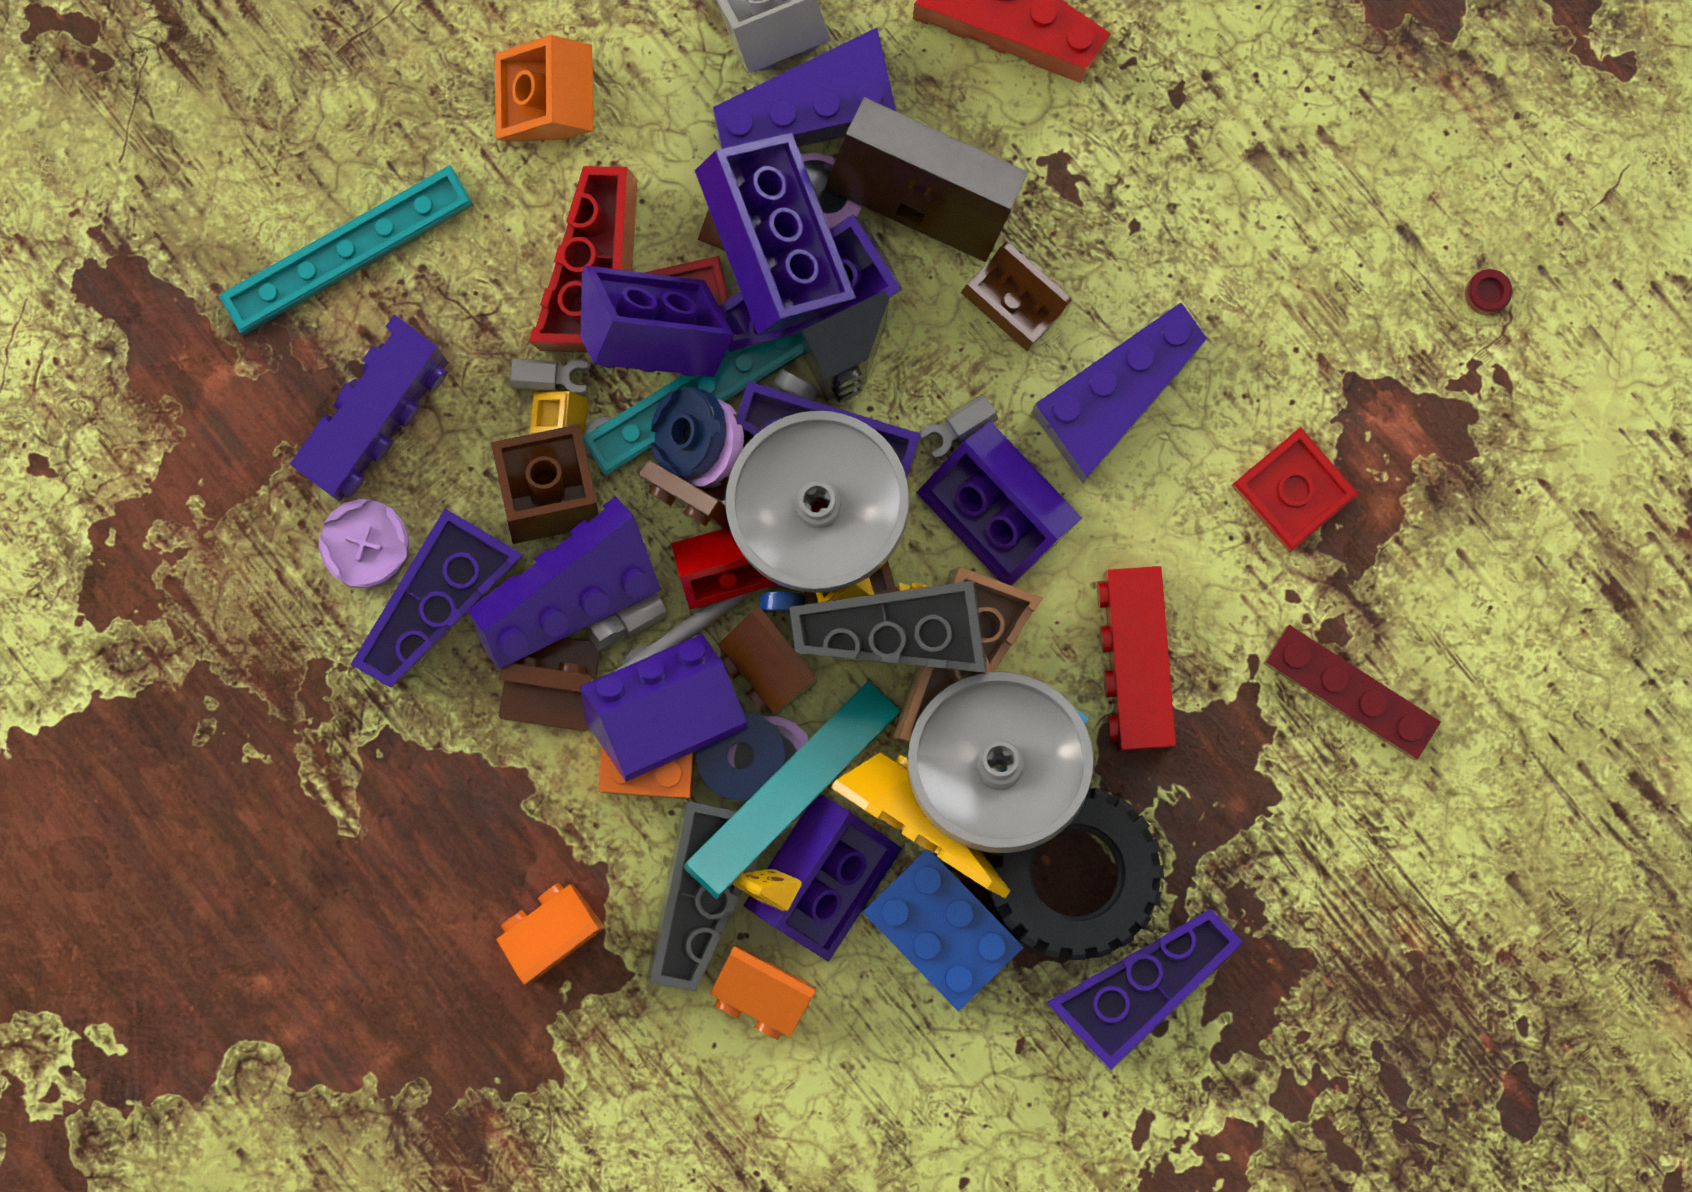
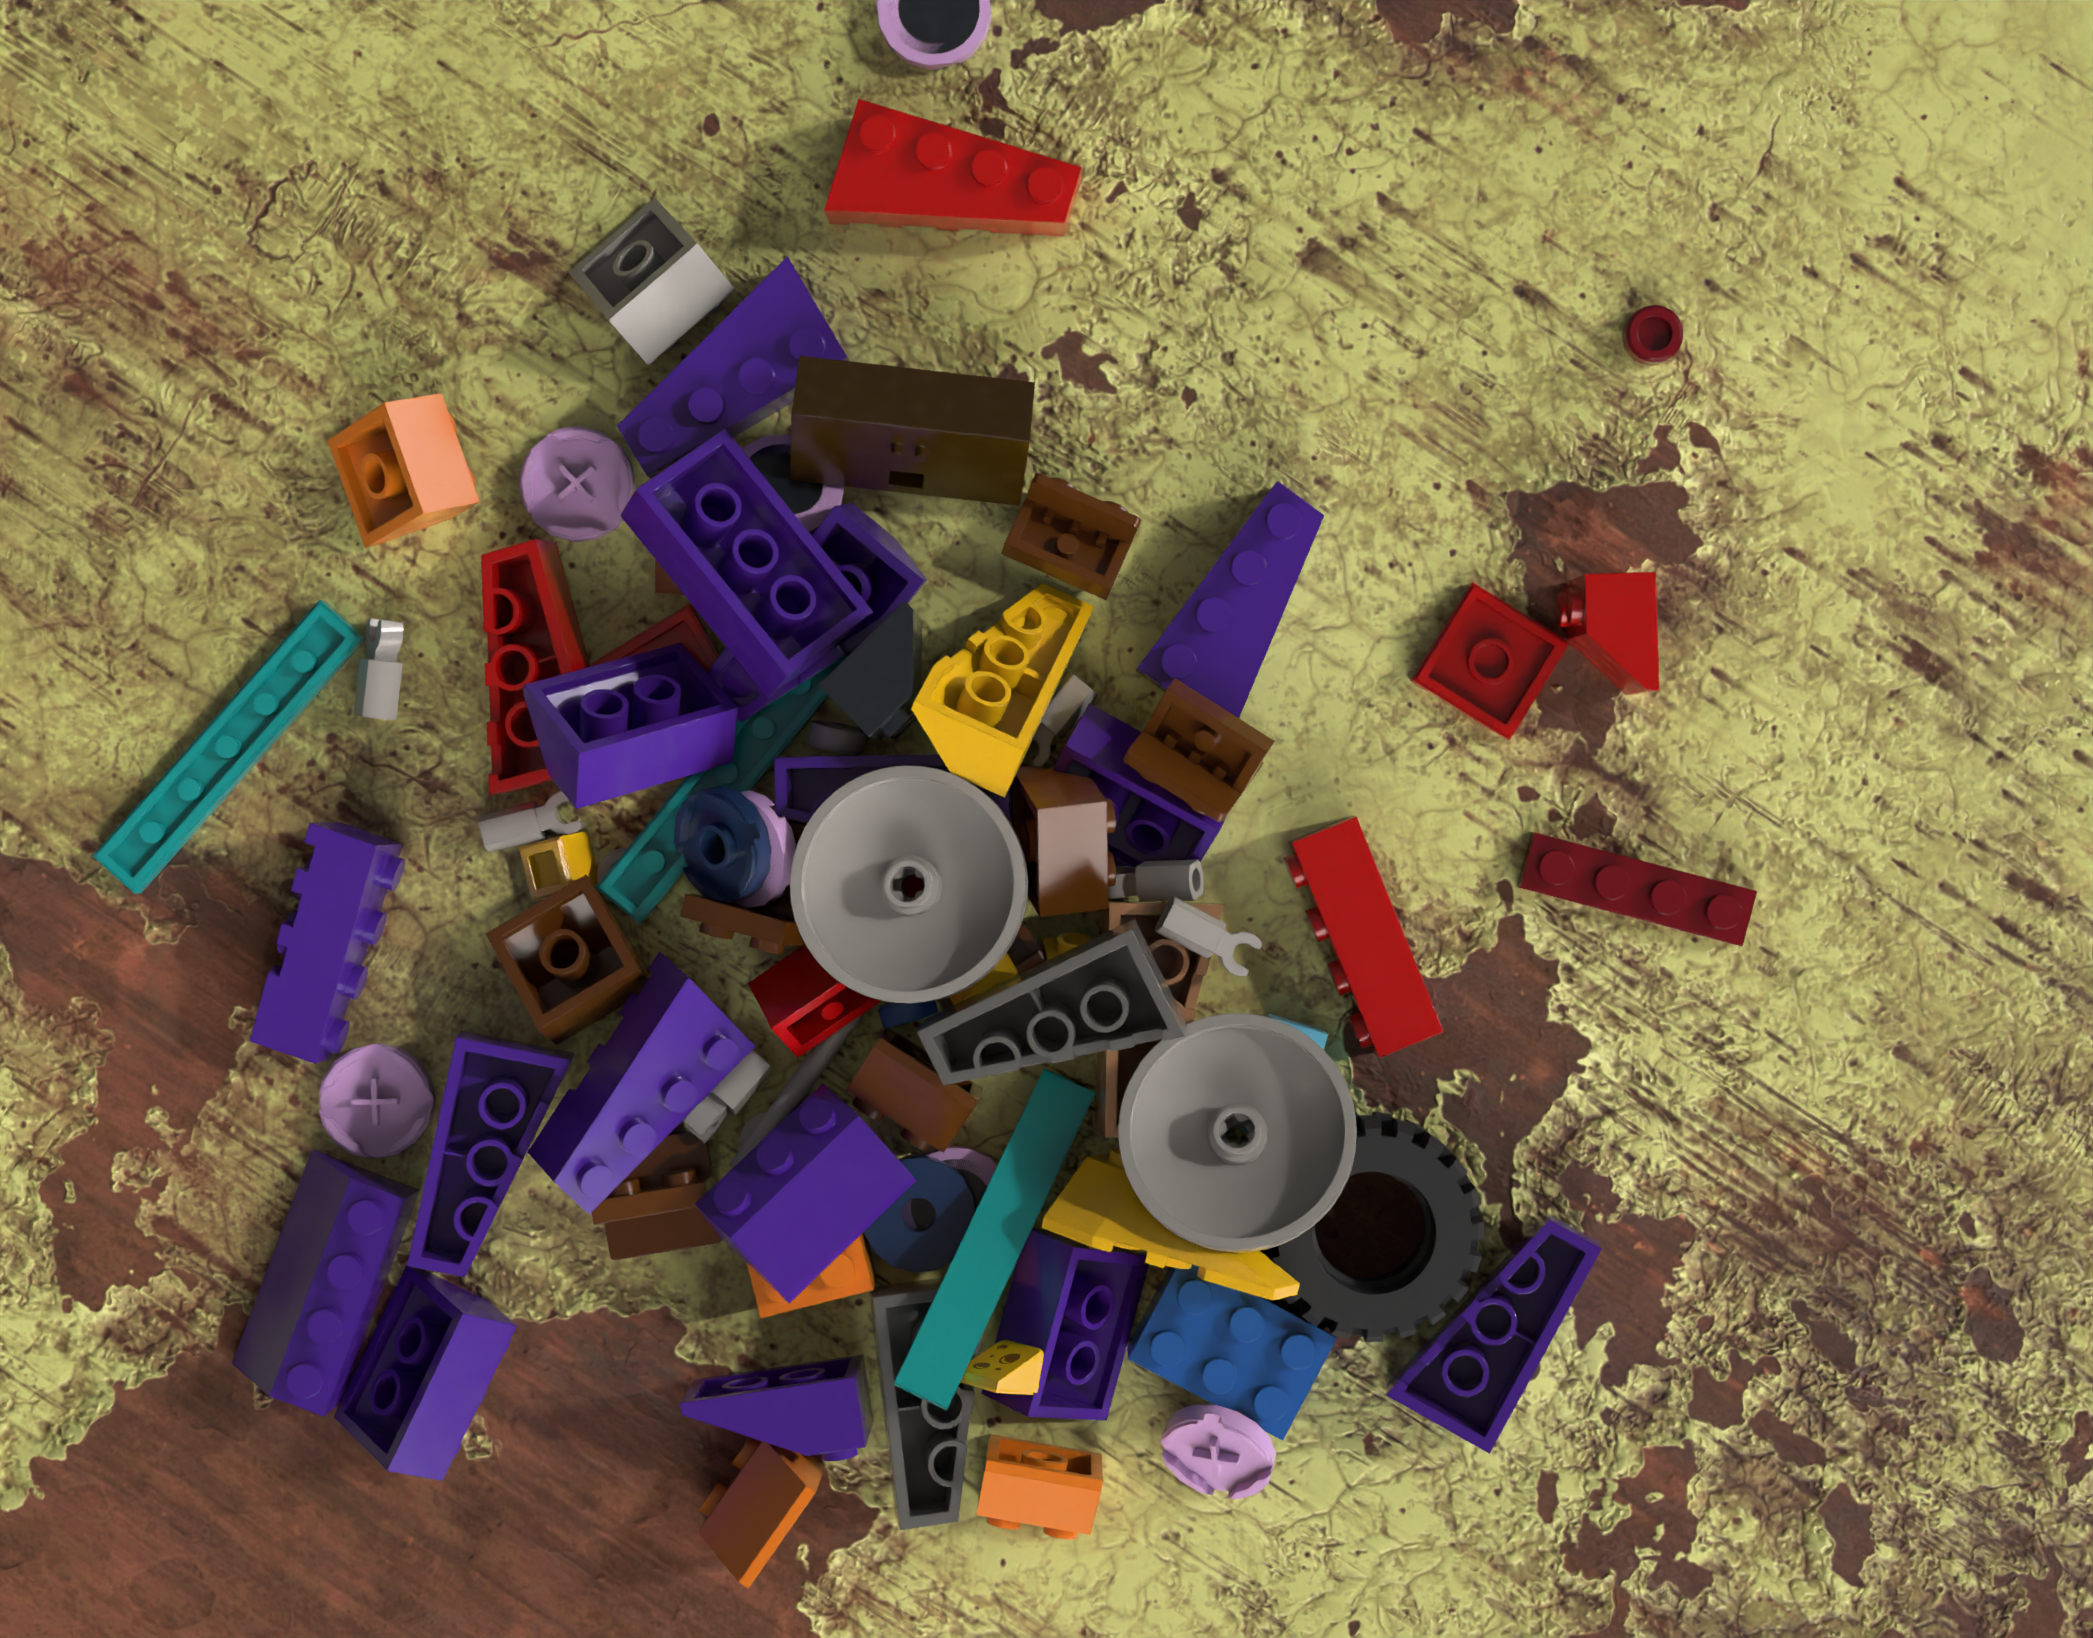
camera: 10 degrees left, 5 degrees up
none -> dark purple slope [232,1150,420,1416]
none -> dark purple slope [334,1265,517,1481]
none -> light grey bar [354,618,403,720]
none -> lavender tile [519,426,636,542]
none -> dark purple slope [680,1354,874,1461]
none -> yellow wedge [911,583,1095,798]
none -> reddish brown slope [1010,763,1116,917]
none -> light grey bar [1108,859,1204,902]
none -> reddish brown bracket [1123,678,1275,822]
none -> light grey bar [1155,896,1263,977]
none -> lavender tile [1161,1404,1276,1499]
none -> red slope [1556,572,1660,695]

